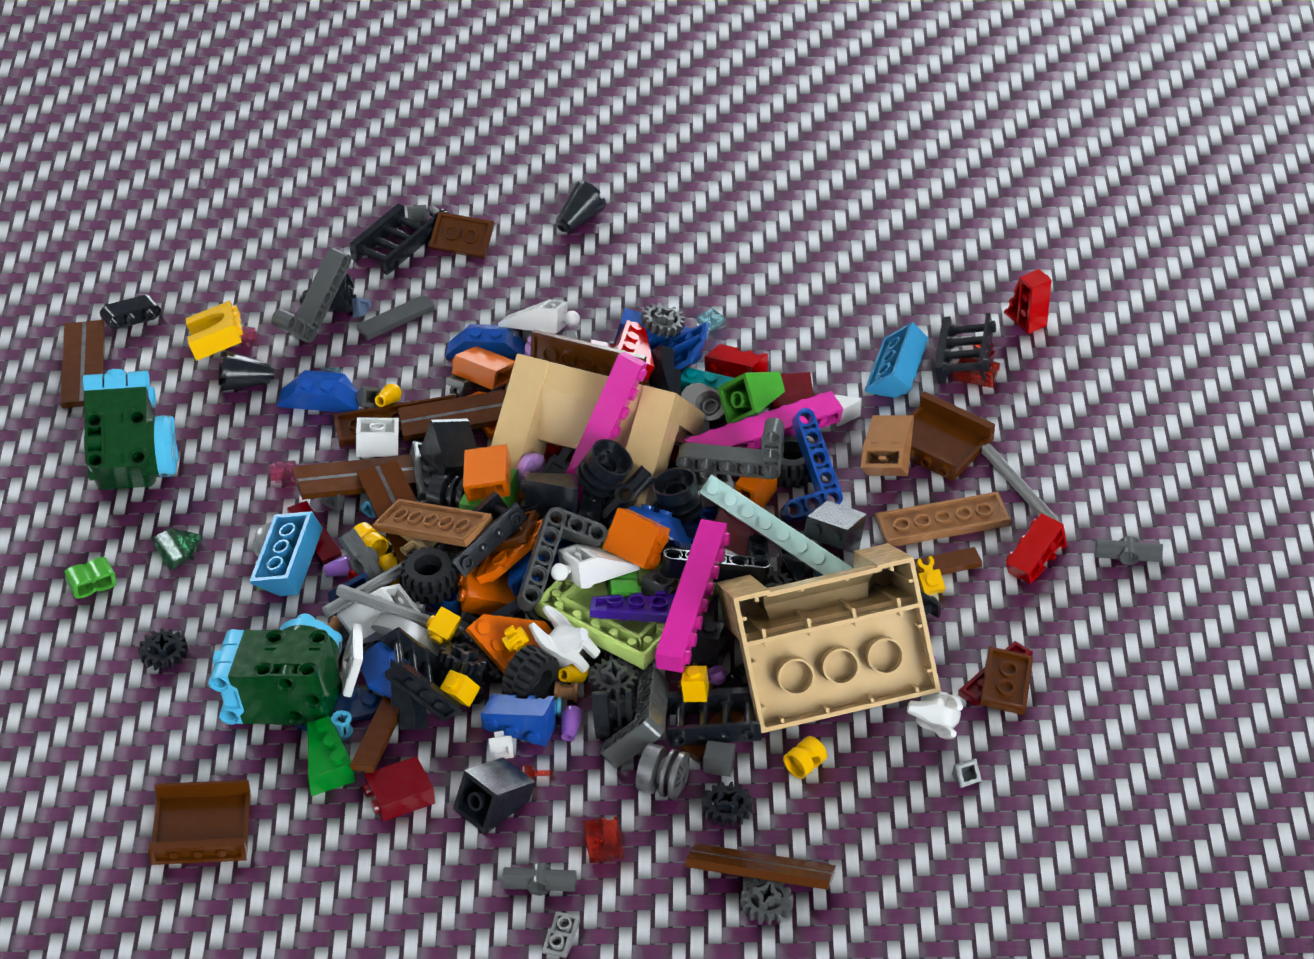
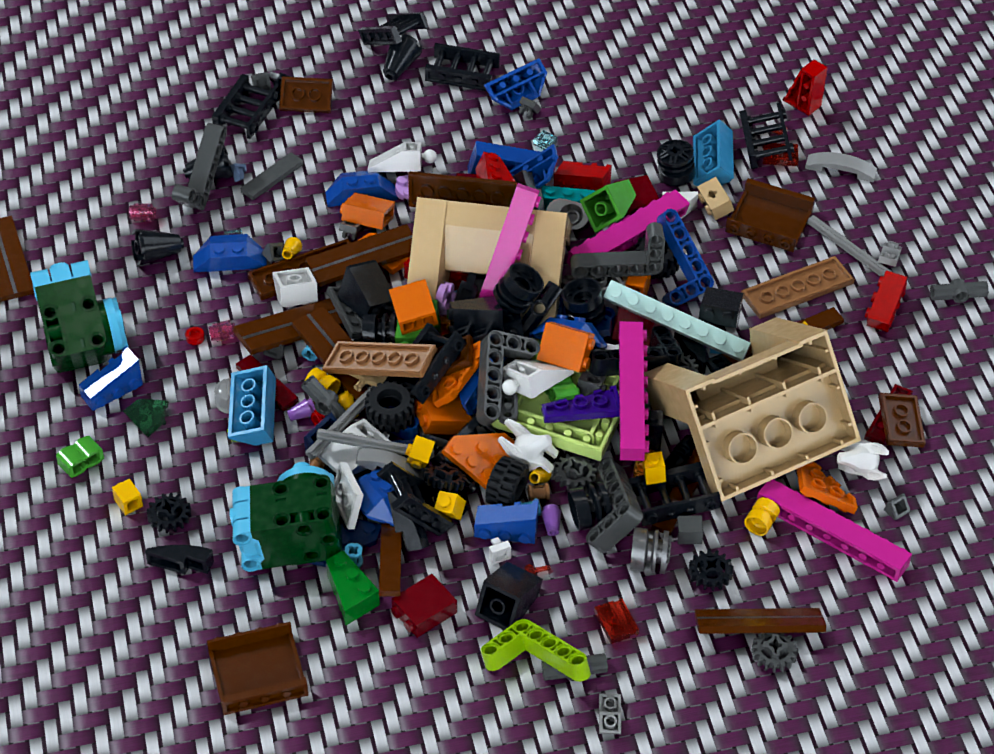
camera: 15 degrees left, 5 degrees up
black beam [100,295,161,330] -> none
yellow arch [186,300,243,361] -> none
yellow gear [502,625,530,653] -> none
dark grey gear [641,303,685,338] -> none
medium lavender plate [707,665,728,685] -> none
medium nougat slope [861,415,914,476] -> none
none -> blue wedge [79,346,143,411]
none -> yellow brick [112,479,143,516]
none -> black slope [145,545,214,575]
none -> red tile [185,327,205,345]
none -> black fence [358,12,428,45]
none -> black fence [425,43,500,91]
none -> lime beam [481,619,591,682]
none -> blue wedge [484,58,547,110]
none -> dark grey plate [498,391,518,425]
none -> dark grey tile [519,96,541,119]
none -> black wheel [657,140,695,186]
none -> tan brick [697,177,734,221]
none -> dark pink brick [757,479,912,582]
none -> orange plate [796,462,858,514]
none -> light grey slope [805,152,877,182]
none -> light grey slope [878,241,902,267]

